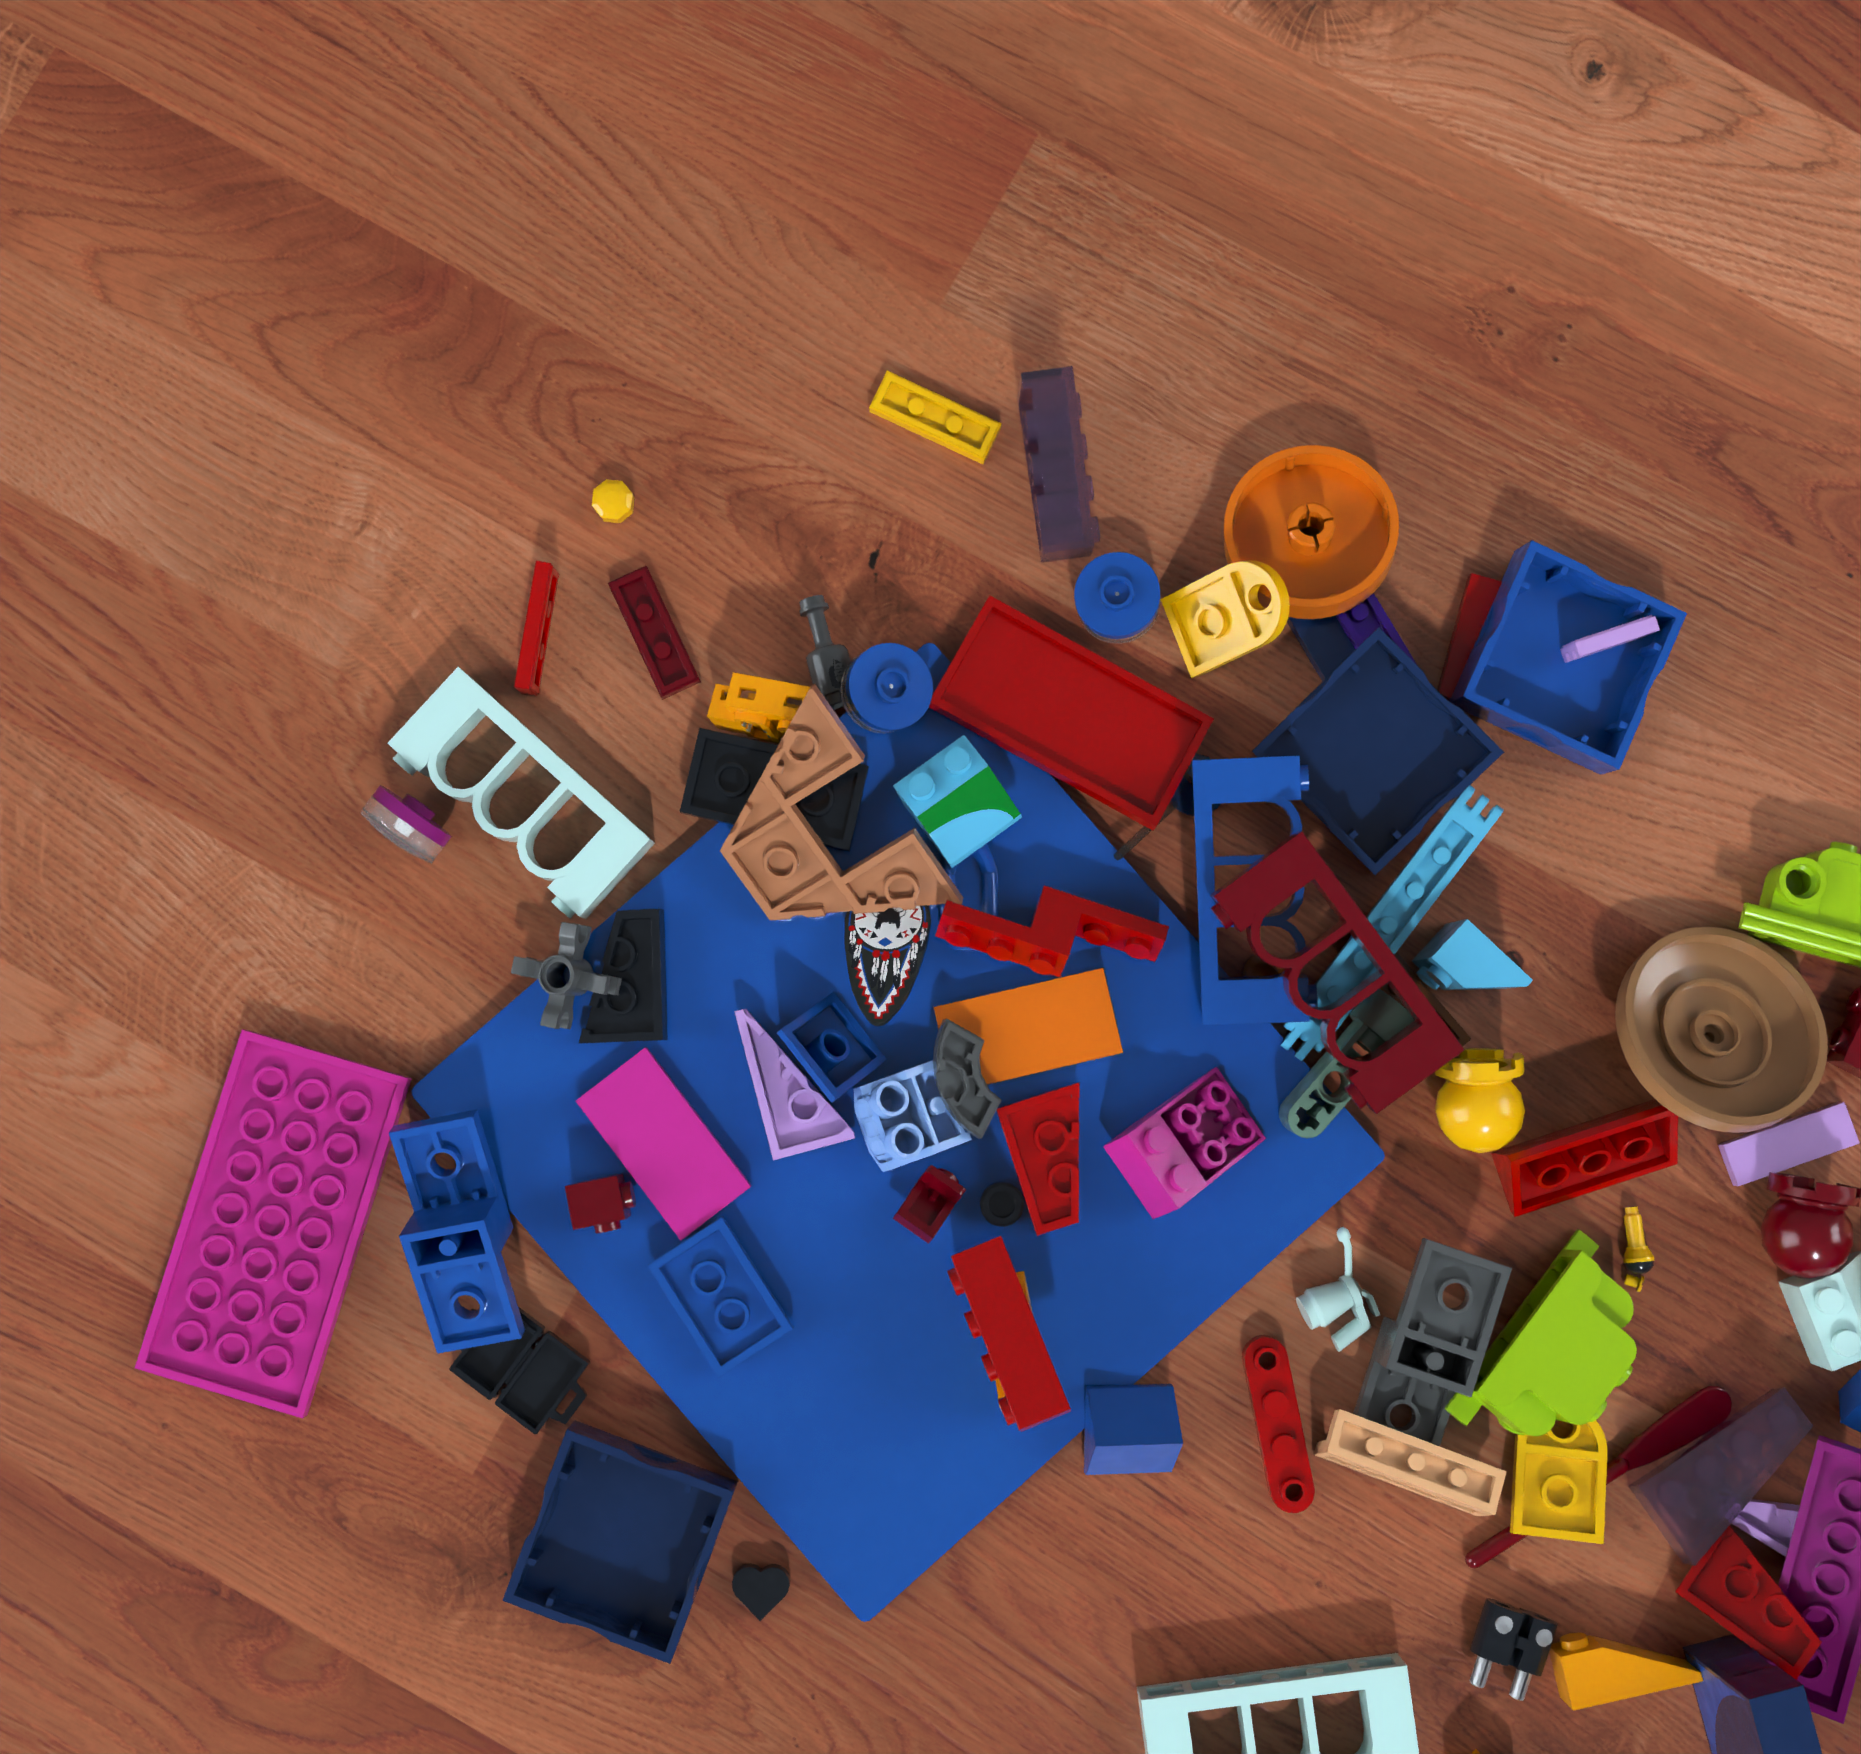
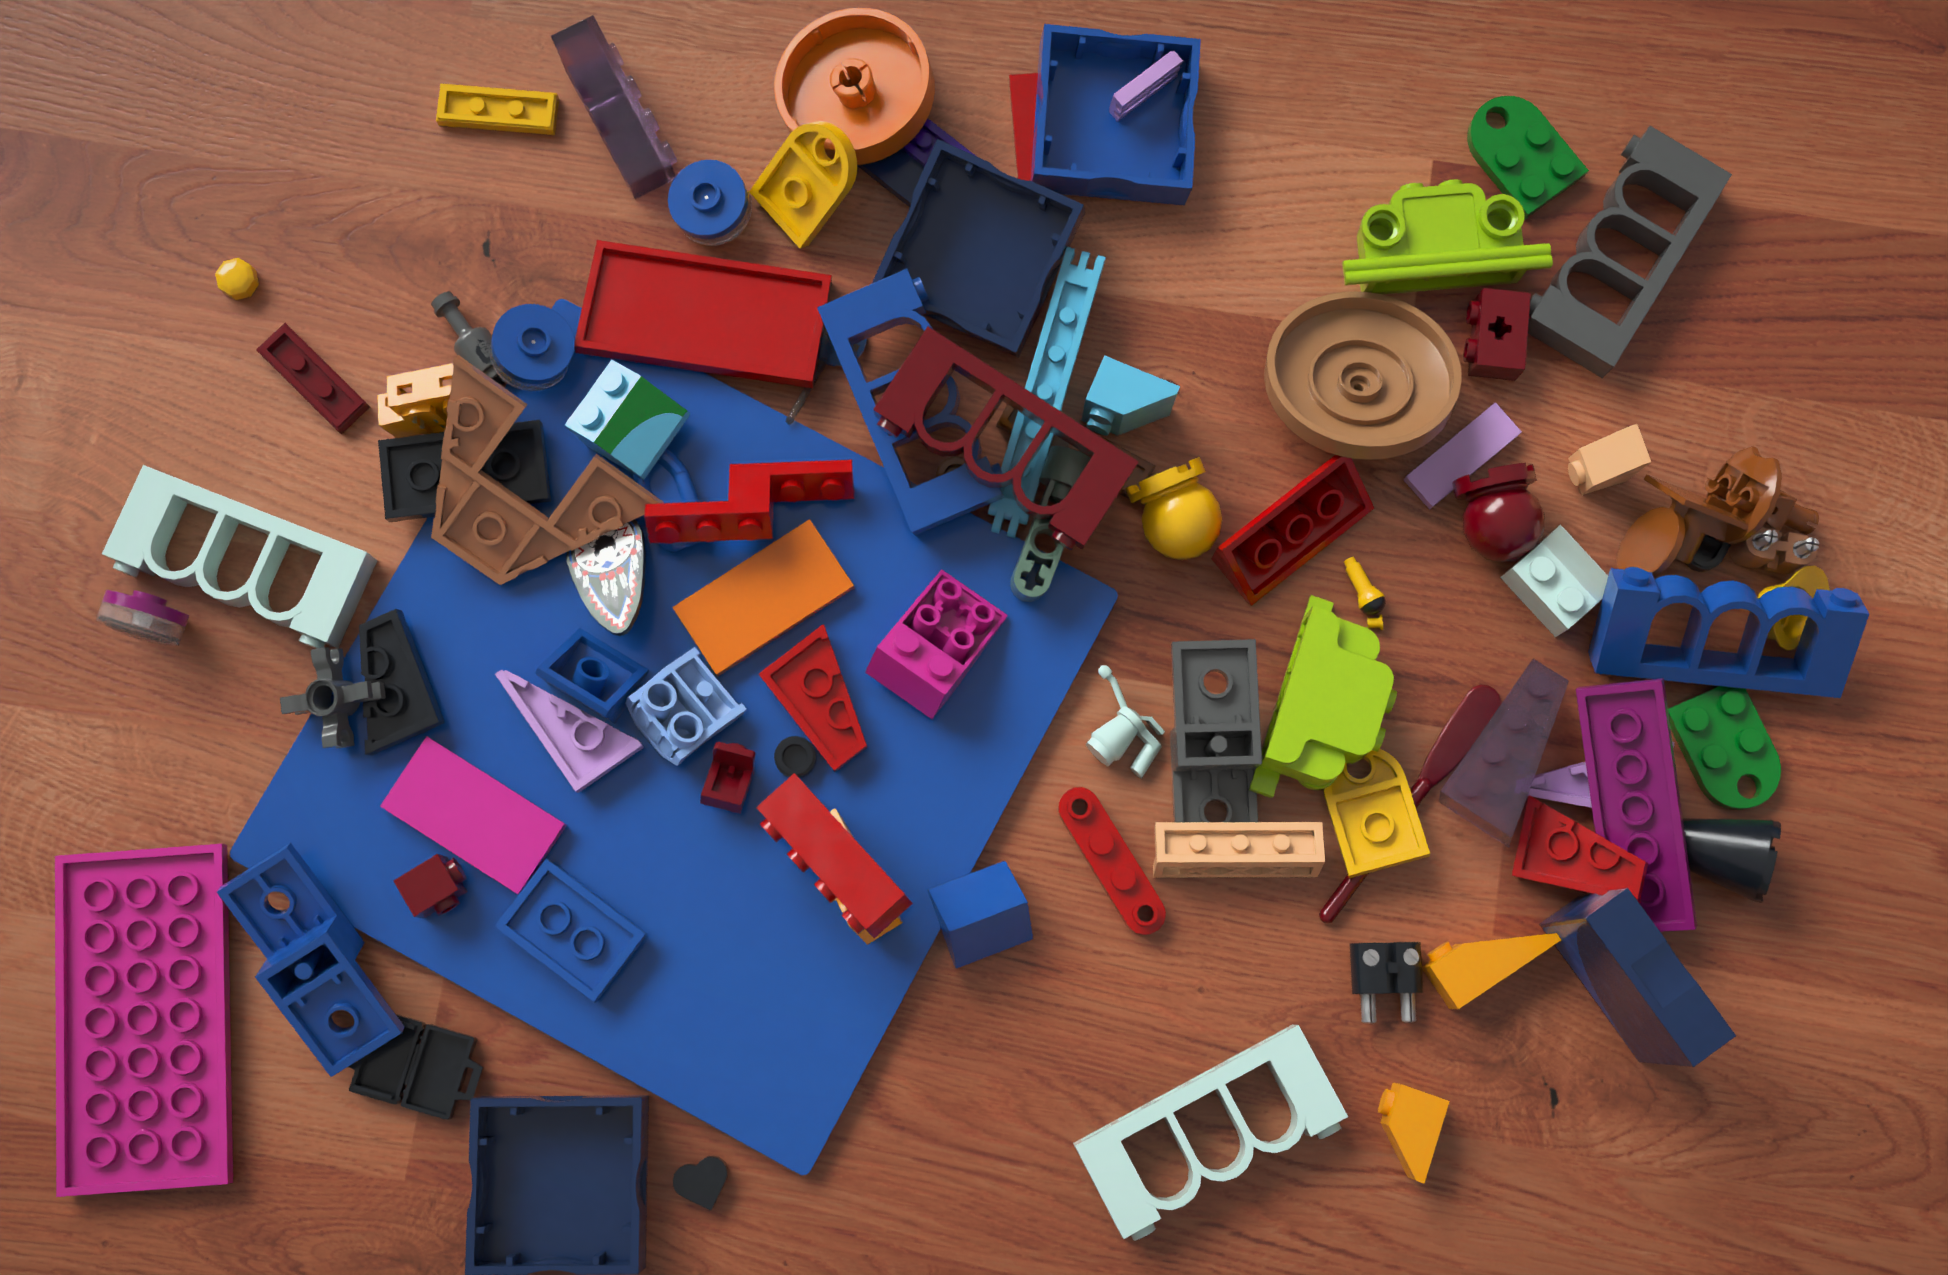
camera: 20 degrees left, 5 degrees down
red tile [514,561,559,696] -> none
dark grey tile [933,1019,1001,1139] -> none

